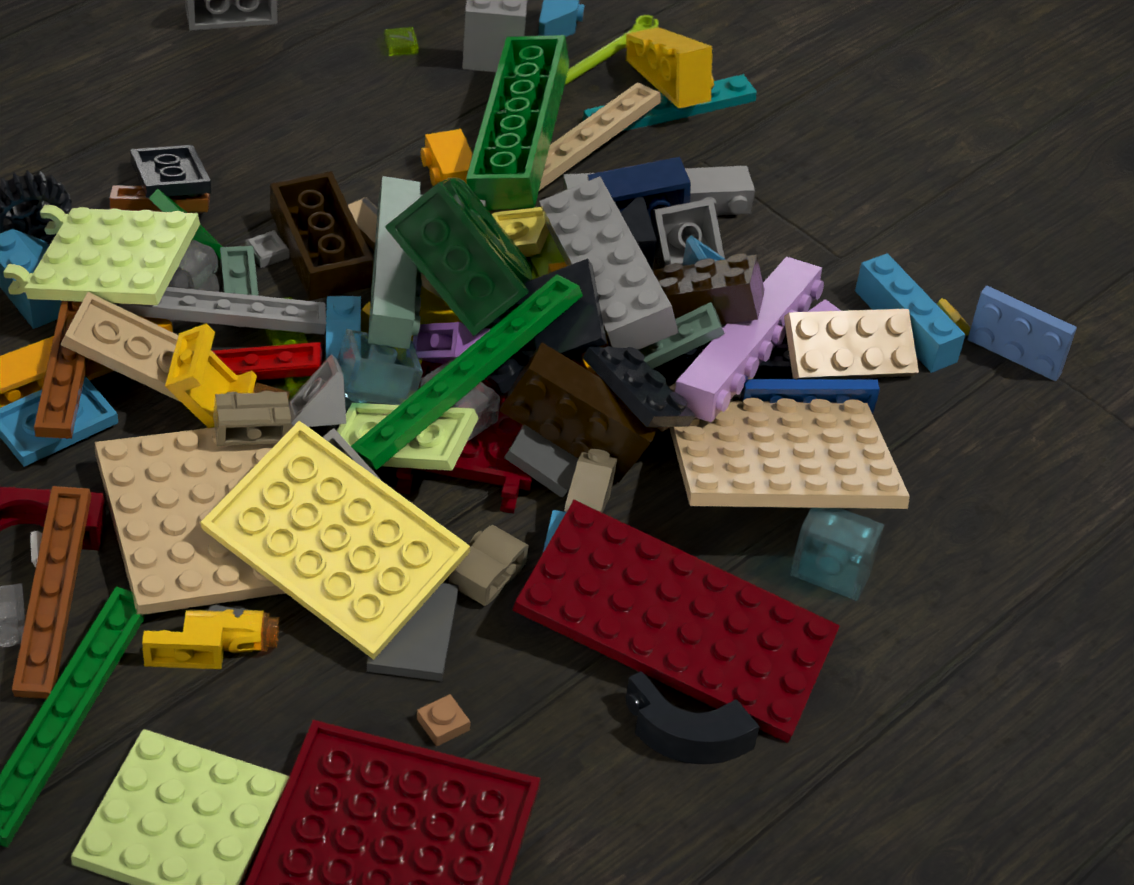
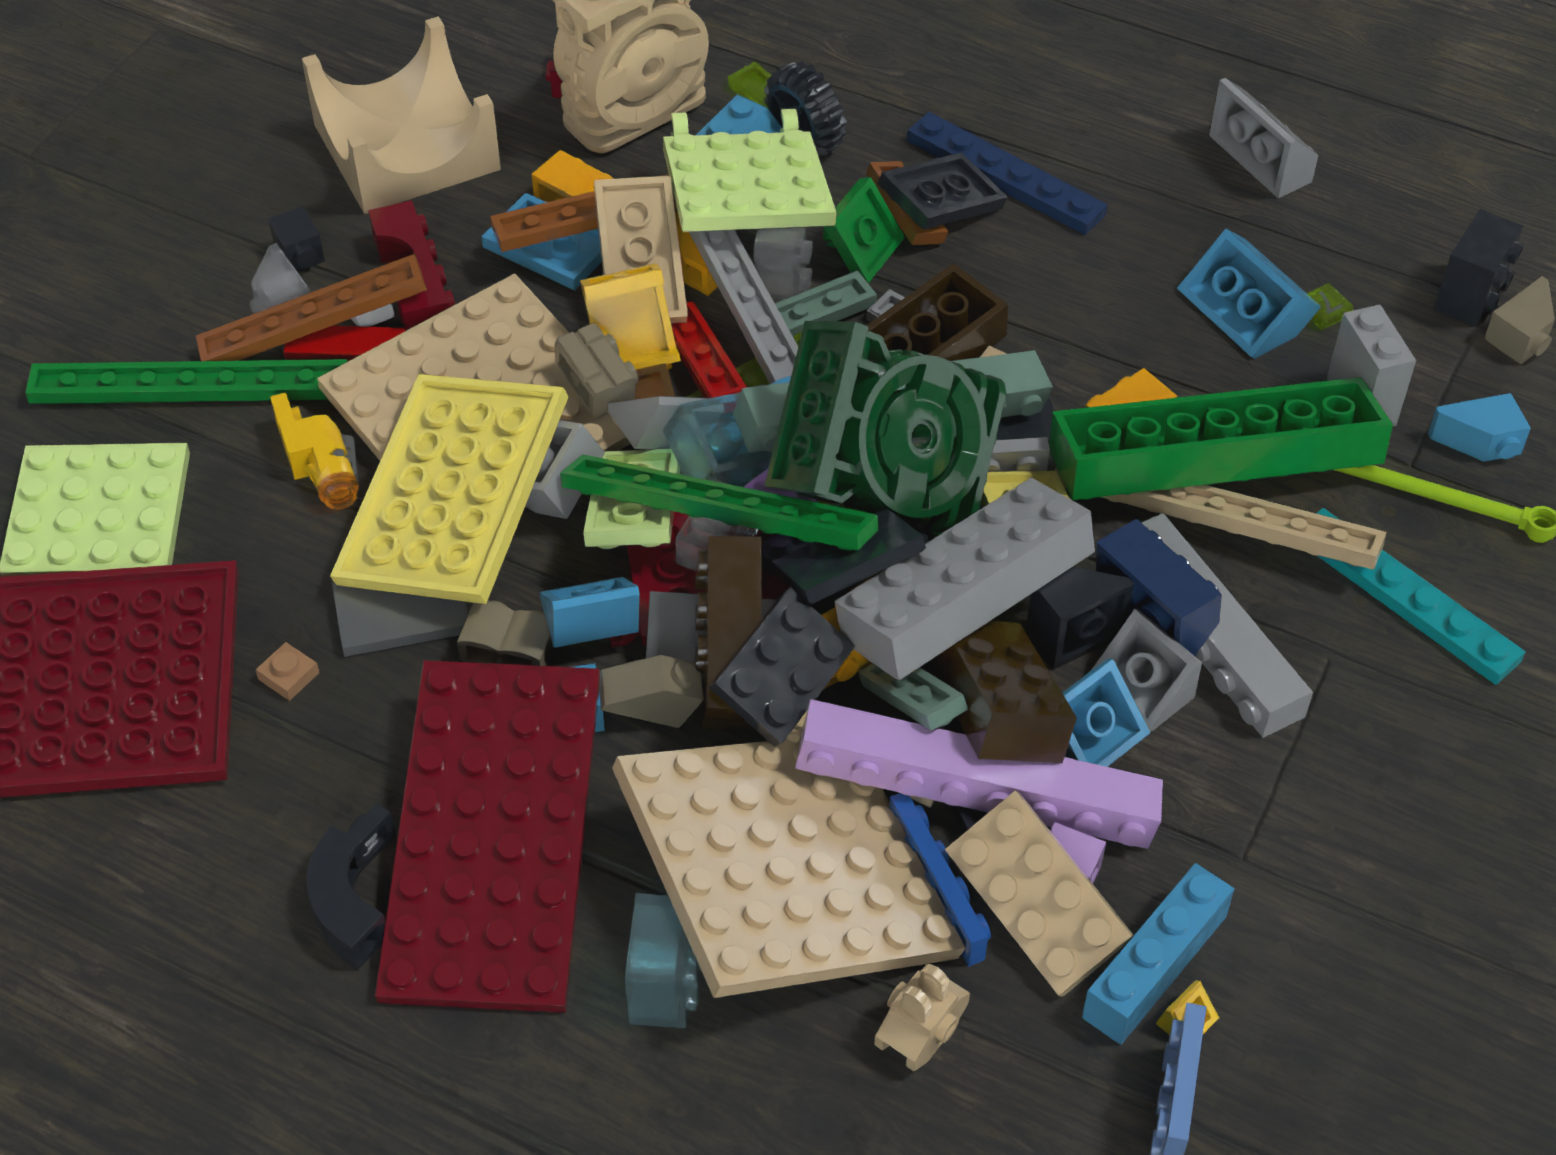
camera: 75 degrees right, 5 degrees up
yellow wedge [626,27,714,109] -> none
none -> red tile [283,325,406,362]
none -> dark azure slope [539,577,639,648]
none -> tan hinge [875,963,970,1071]
none -> dark blue plate [907,112,1108,235]
none -> dark azure slope [1177,229,1321,359]

